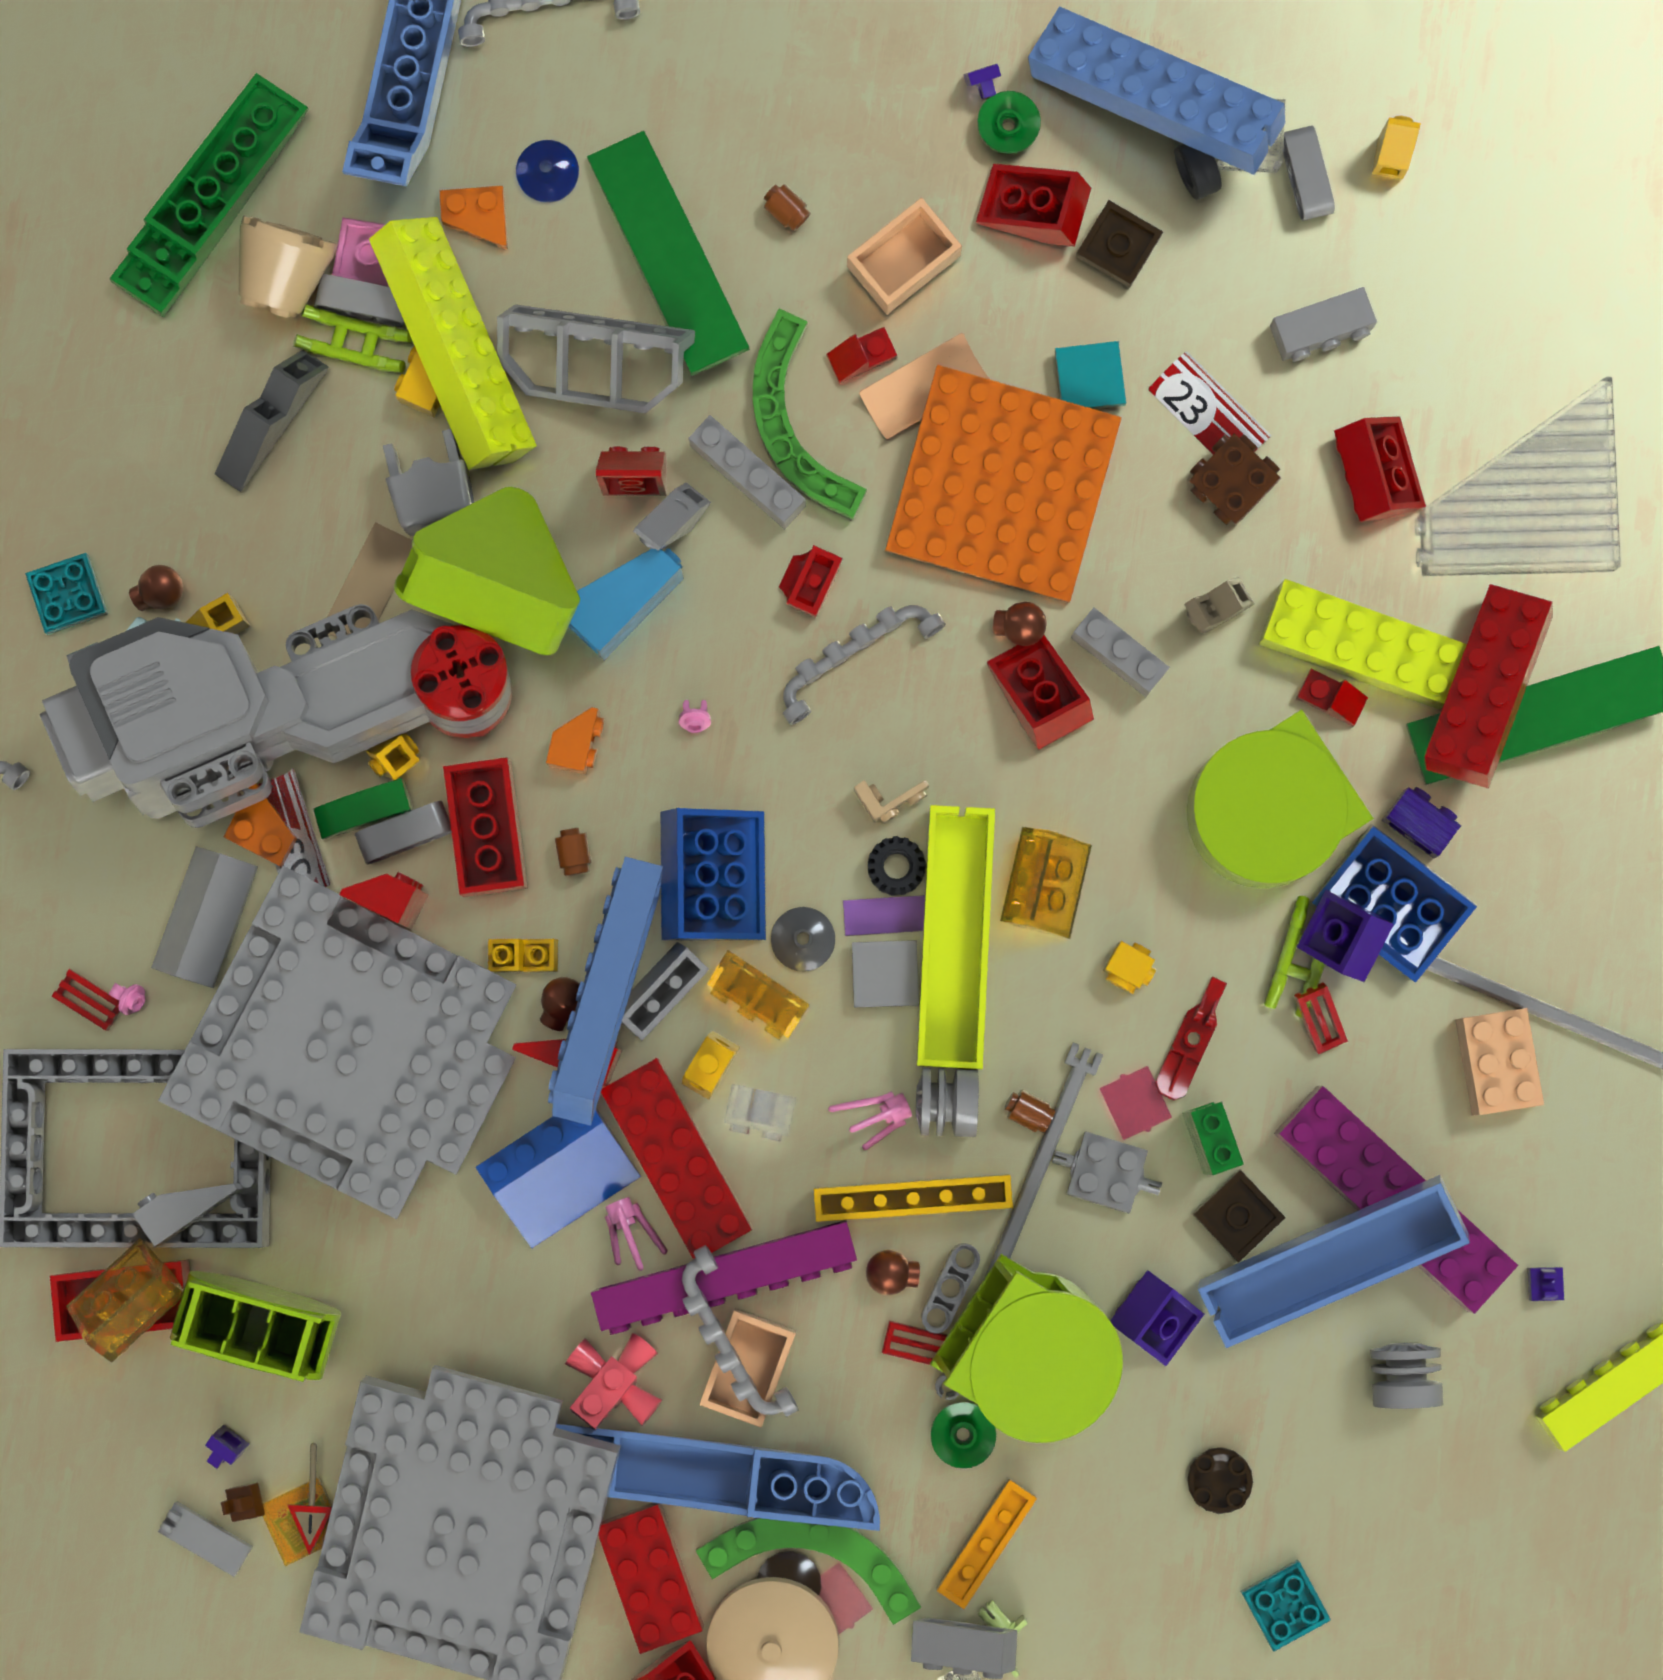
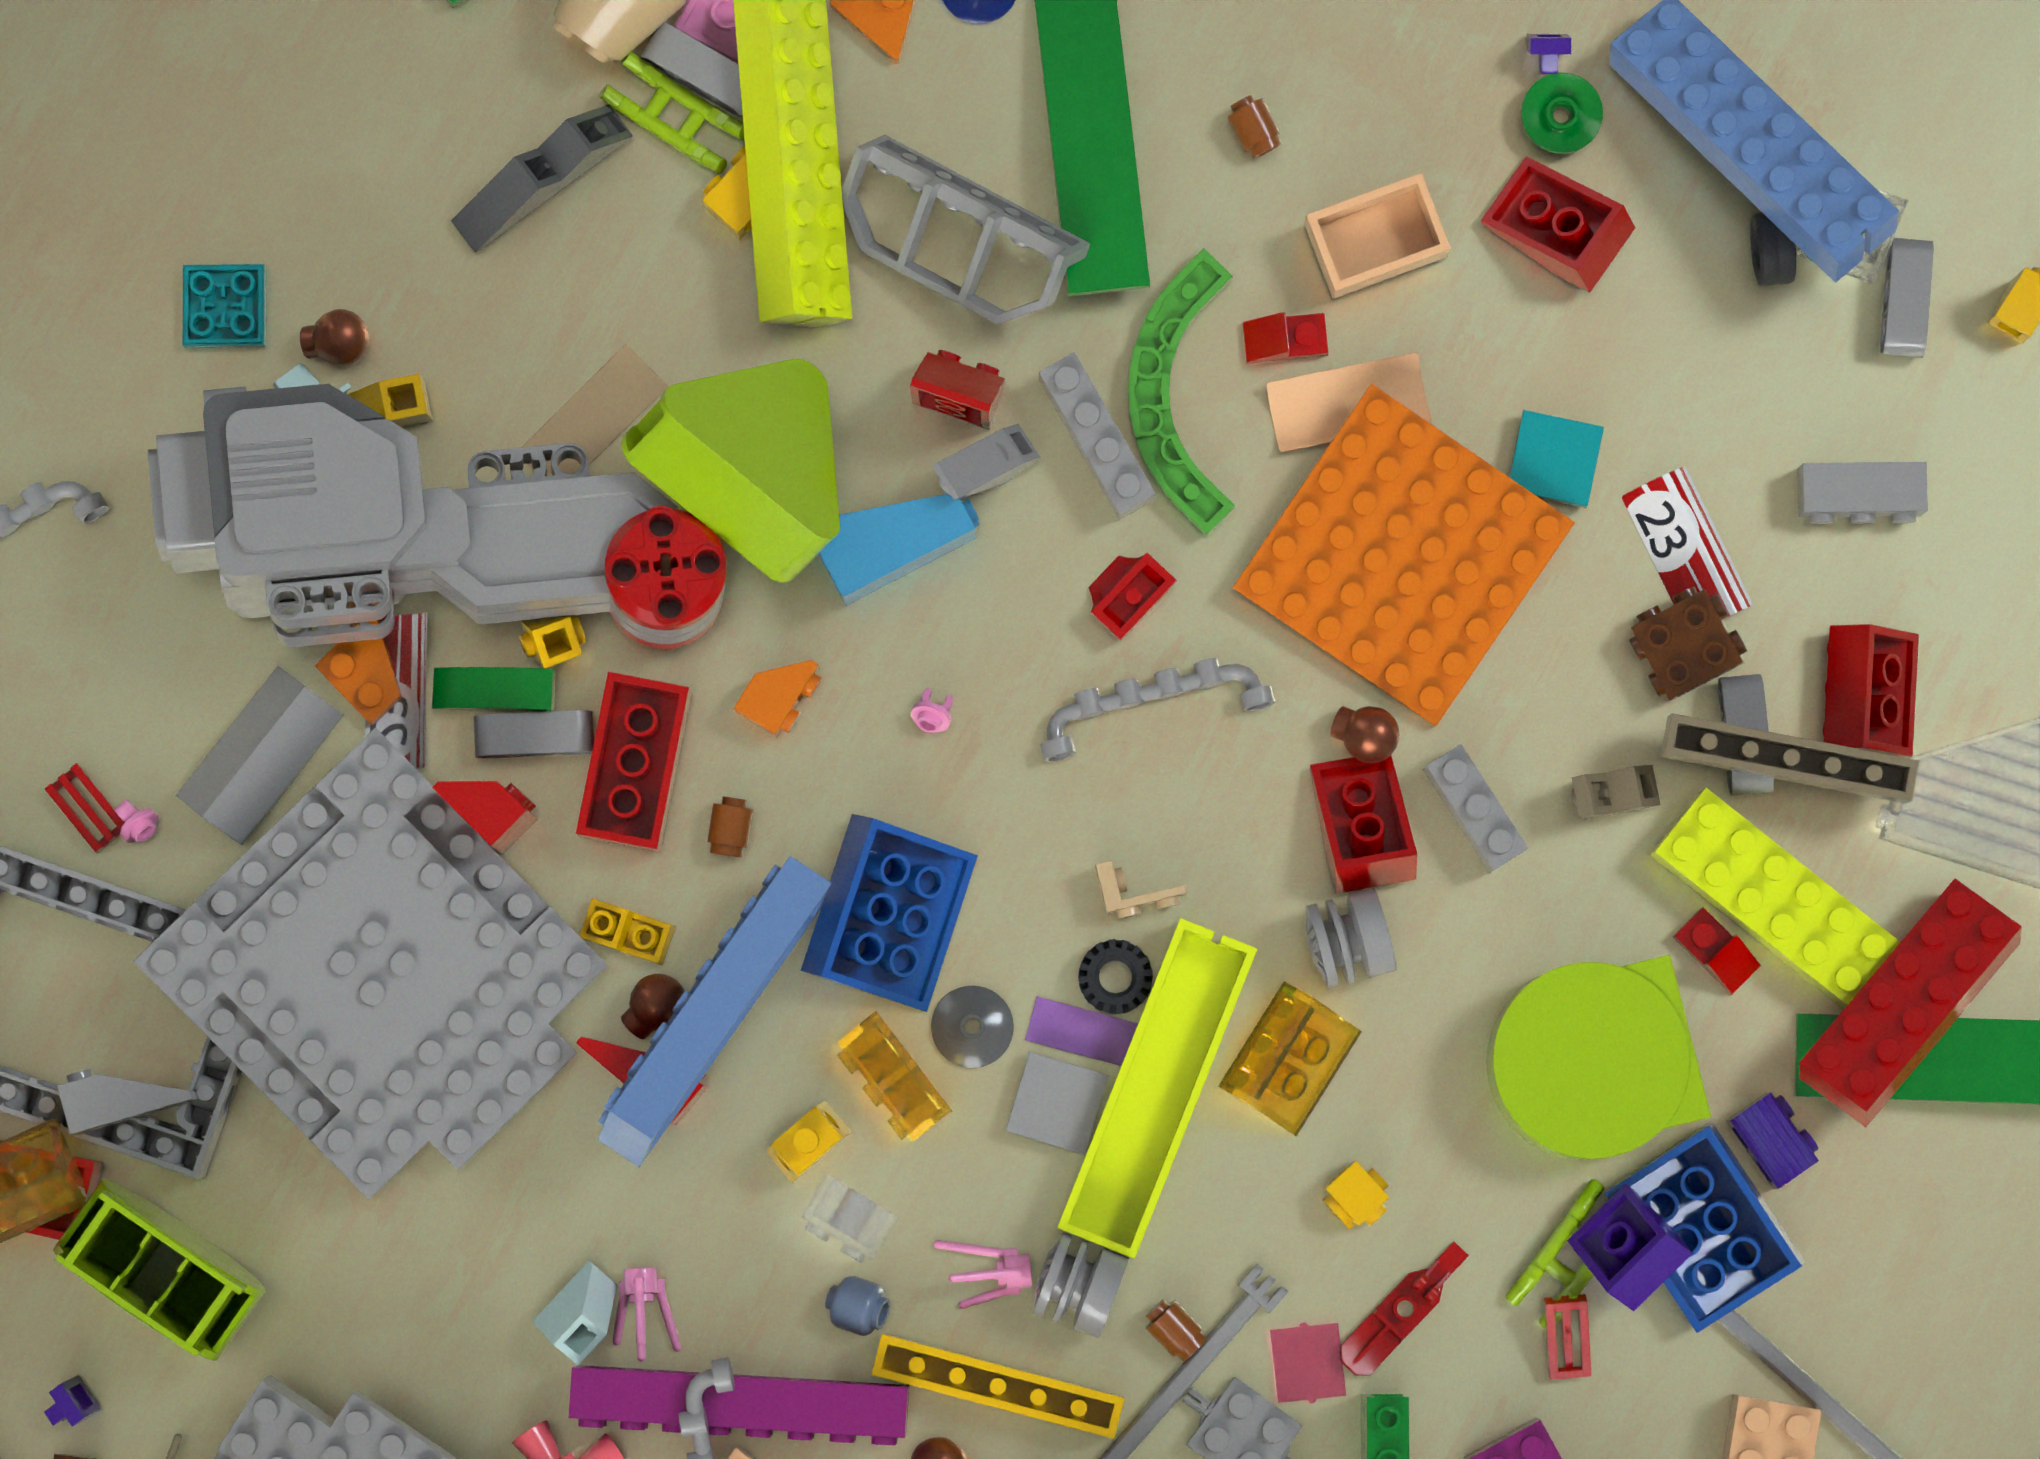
camera: 20 degrees right, 0 degrees up
light grey piece [383,429,474,536] -> none
slope [476,1107,641,1248] -> none
red brick [601,1058,753,1259] -> none
light grey brick [622,941,709,1040] -> none
dark brown plate [1076,200,1163,288] -> none
none -> light aqua slope [532,1261,617,1365]
none -> sand blue head [825,1276,890,1336]
none -> light grey wheel [1305,888,1397,989]
none -> dark tan brick [1660,713,1919,804]
none -> light grey beam [1718,674,1774,796]

